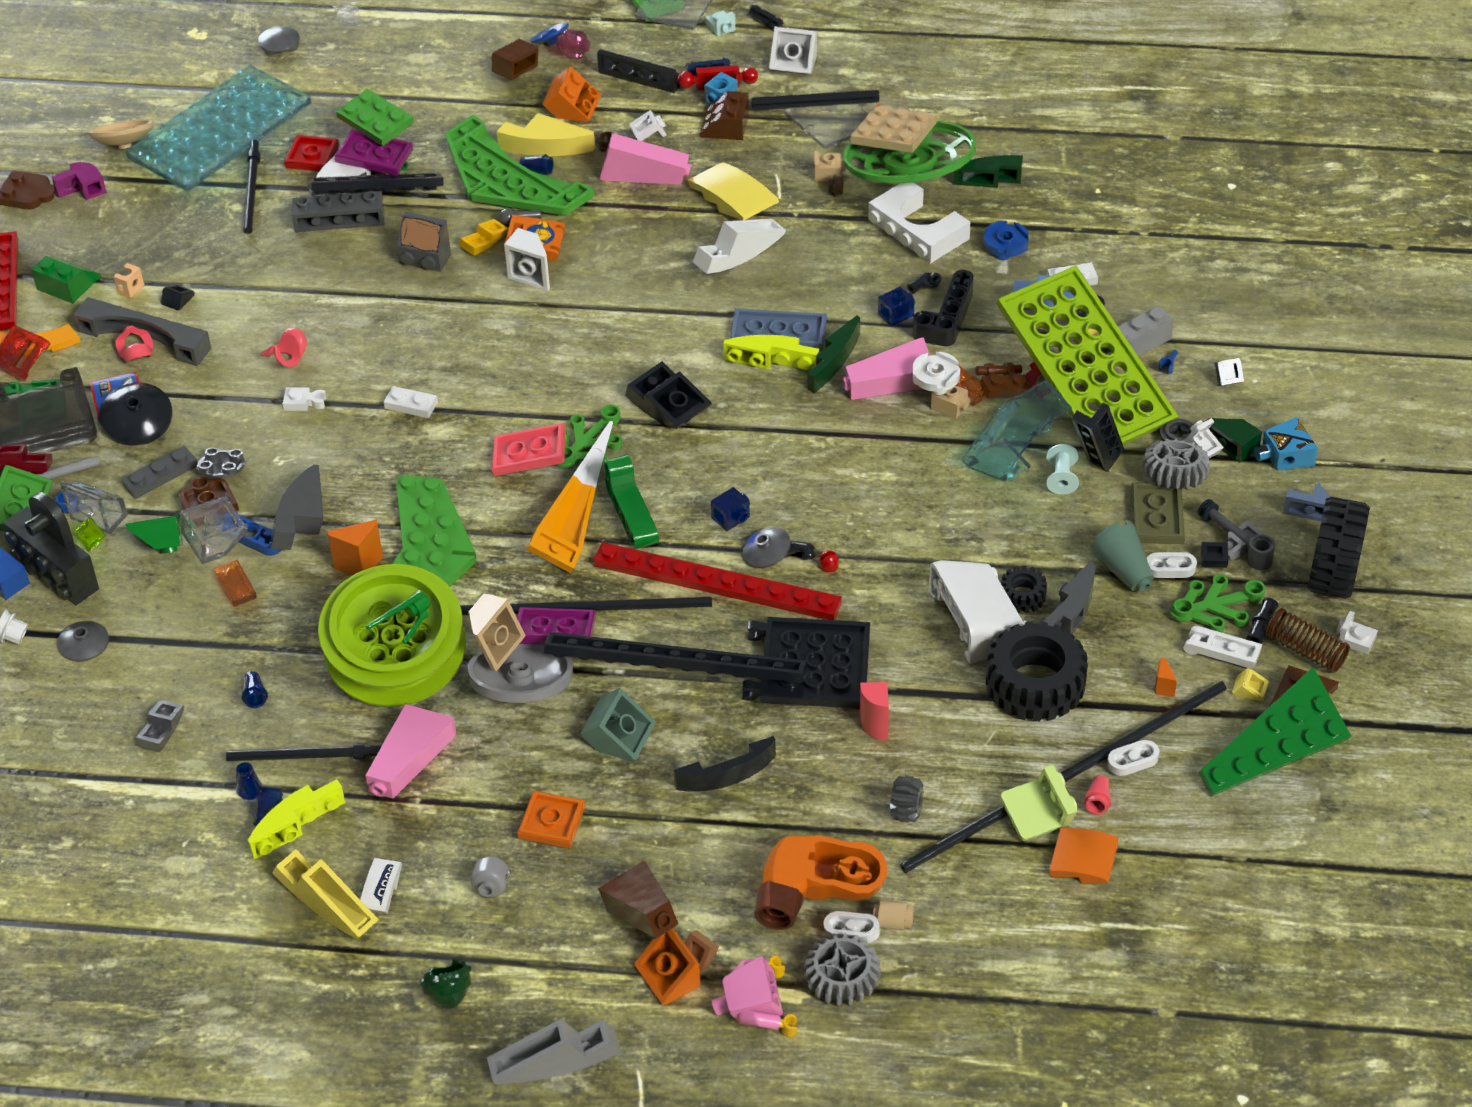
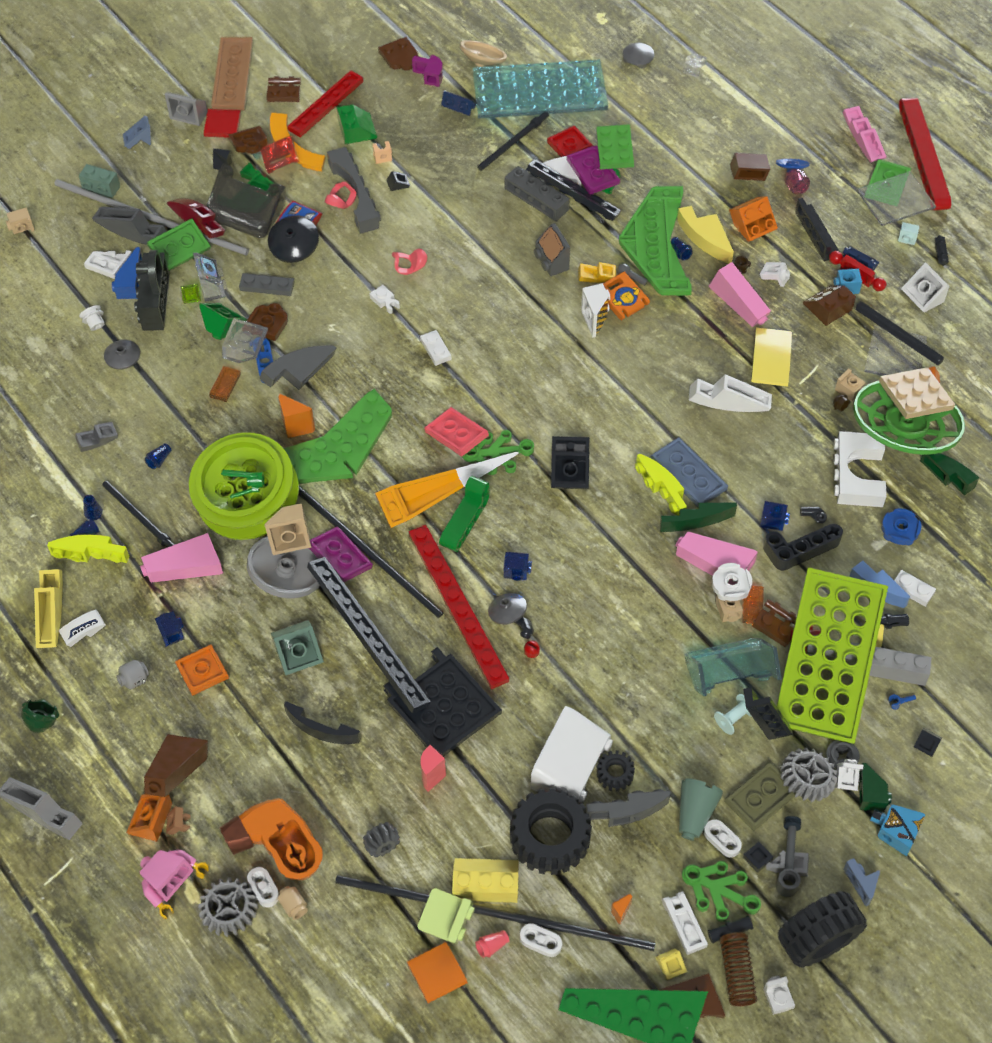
camera: 45 degrees right, 10 degrees up
flat silver dish [197,447,246,478] -> none
none -> clear blue brick [155,611,184,647]
none -> dark blue hinge [441,90,476,116]
none -> light yellow slope [452,858,519,903]

